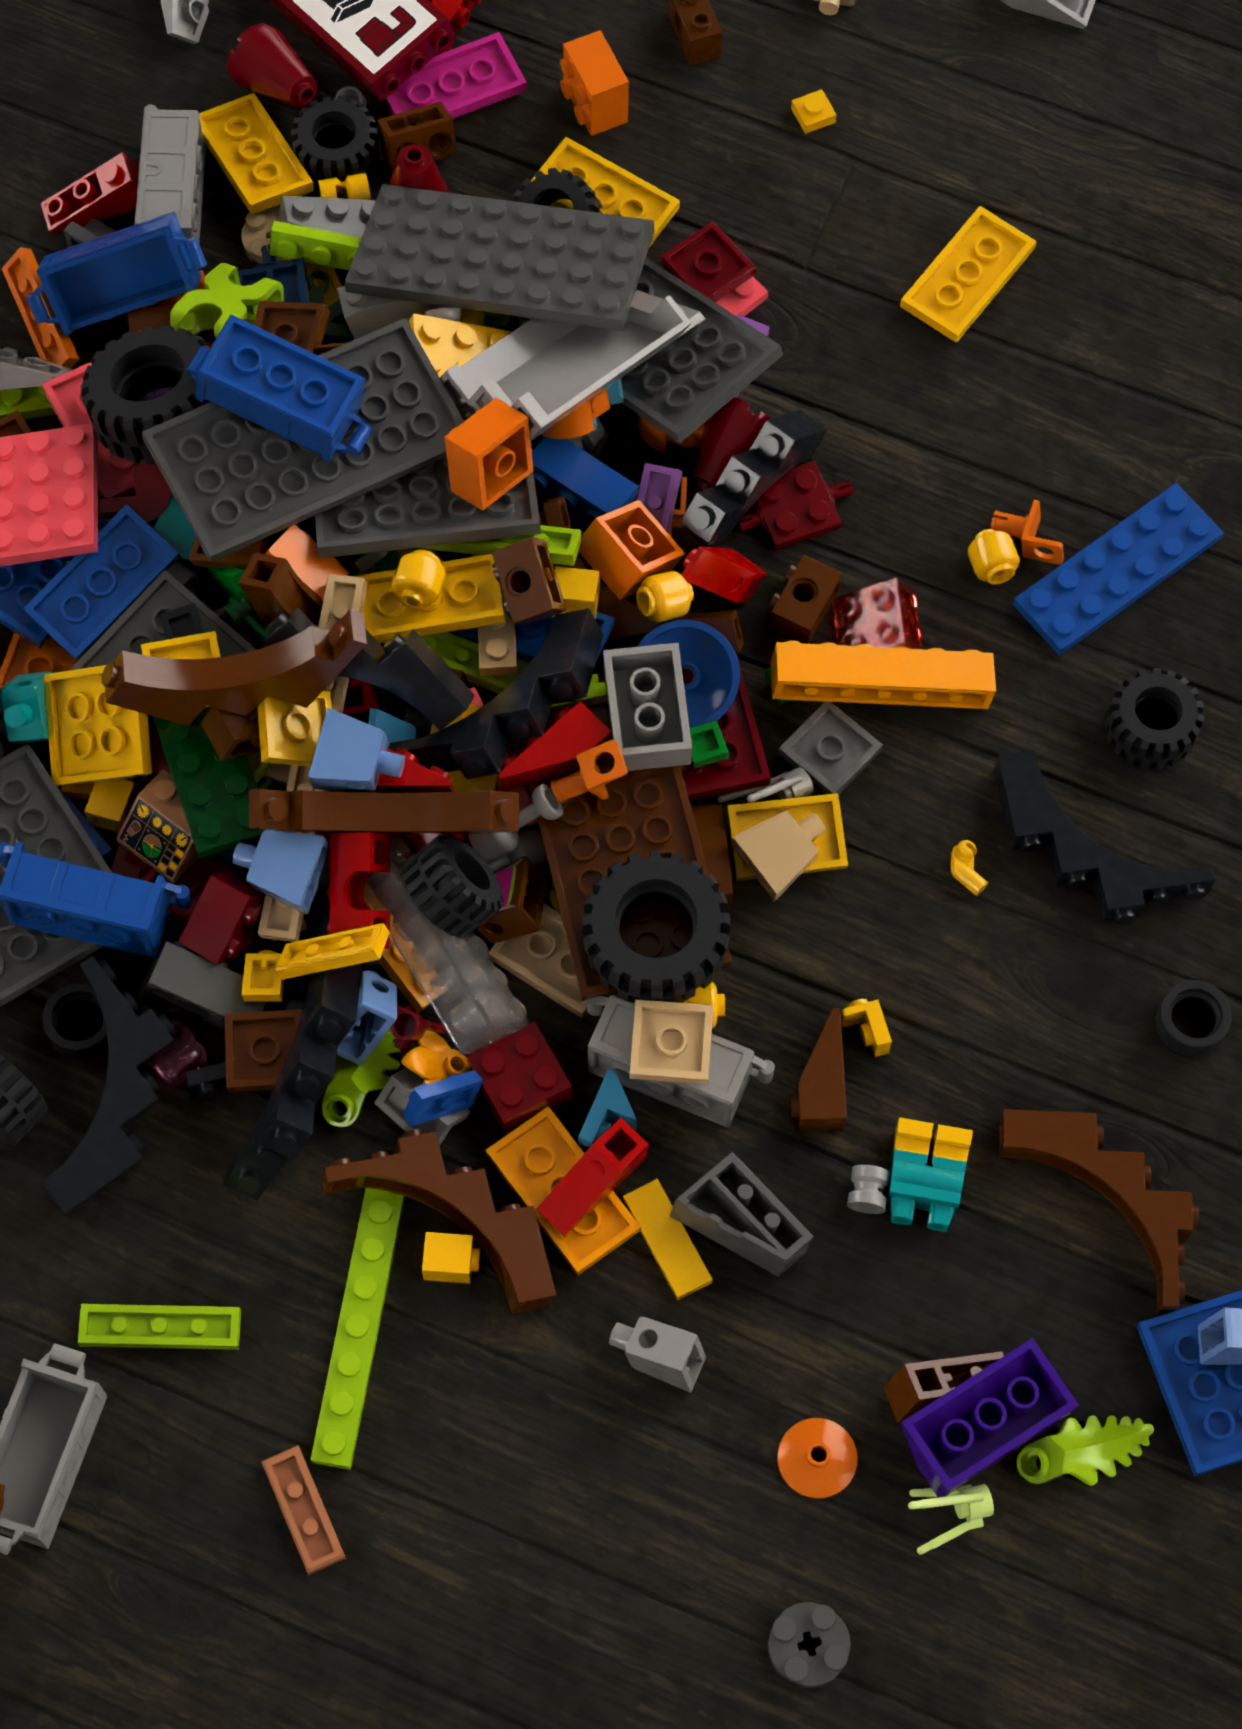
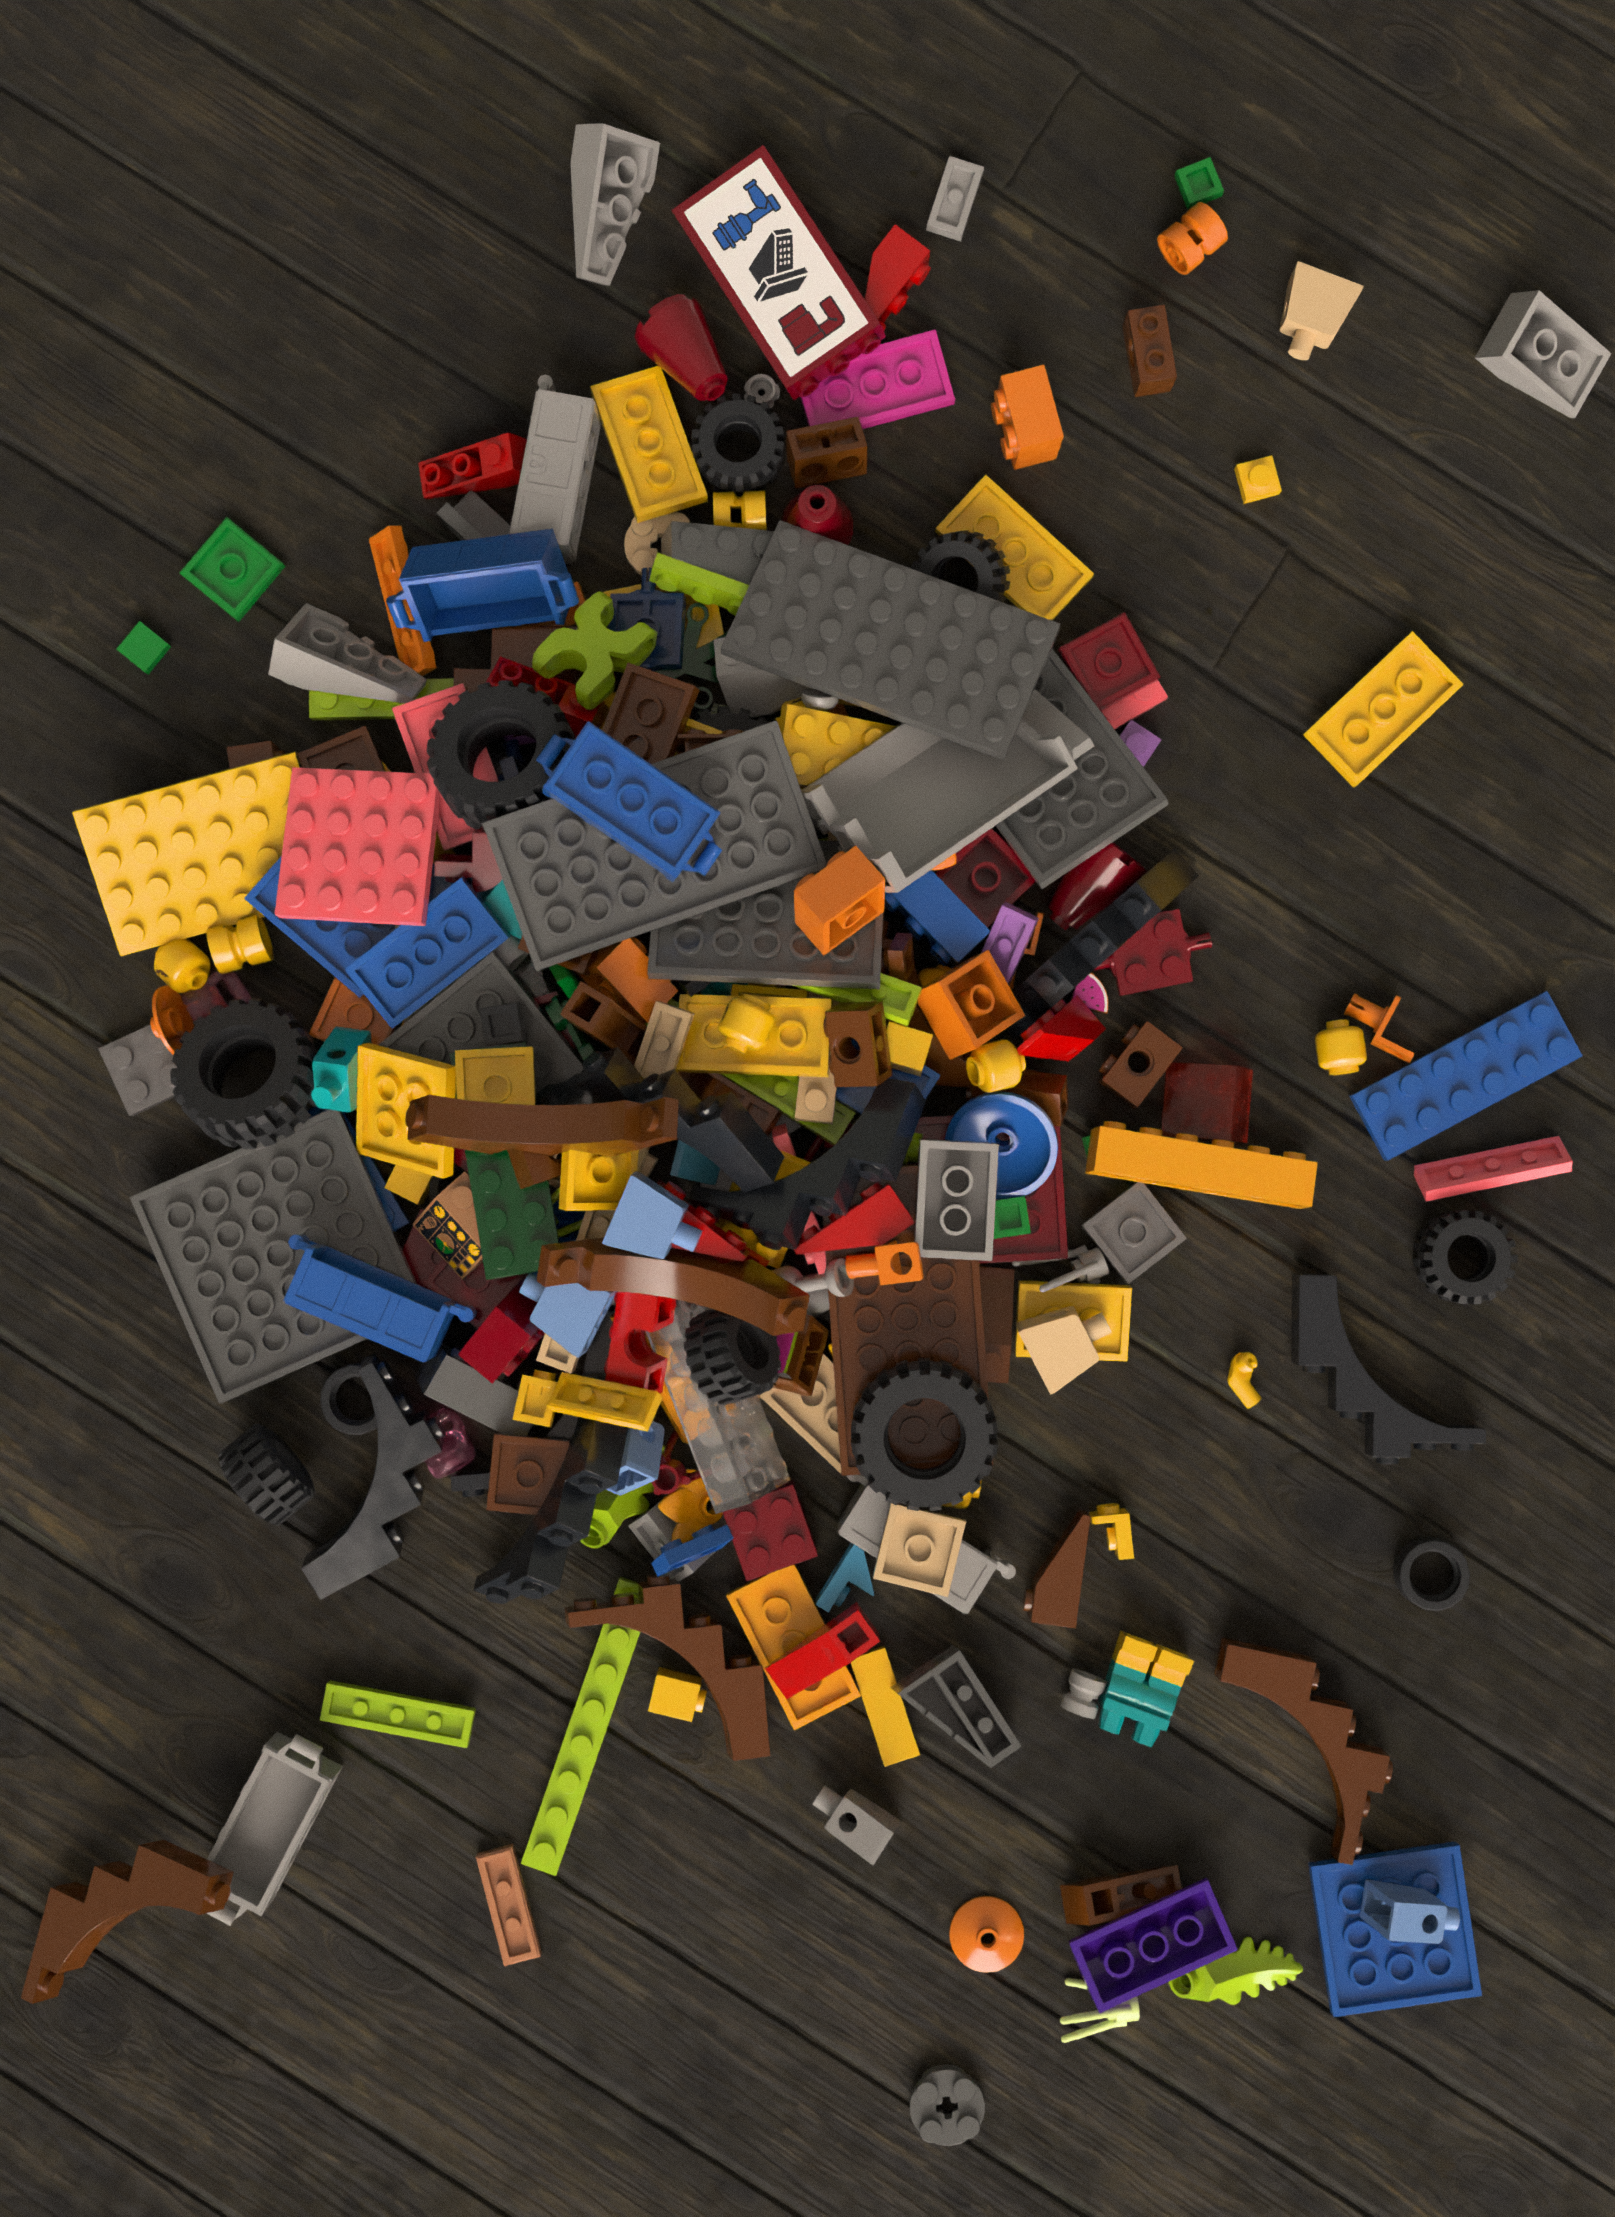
camera: 10 degrees right, 20 degrees up
none -> dark red brick [936,828,1036,928]
none -> dark pink tile [1071,973,1108,1014]
none -> coral plate [1414,1136,1573,1201]

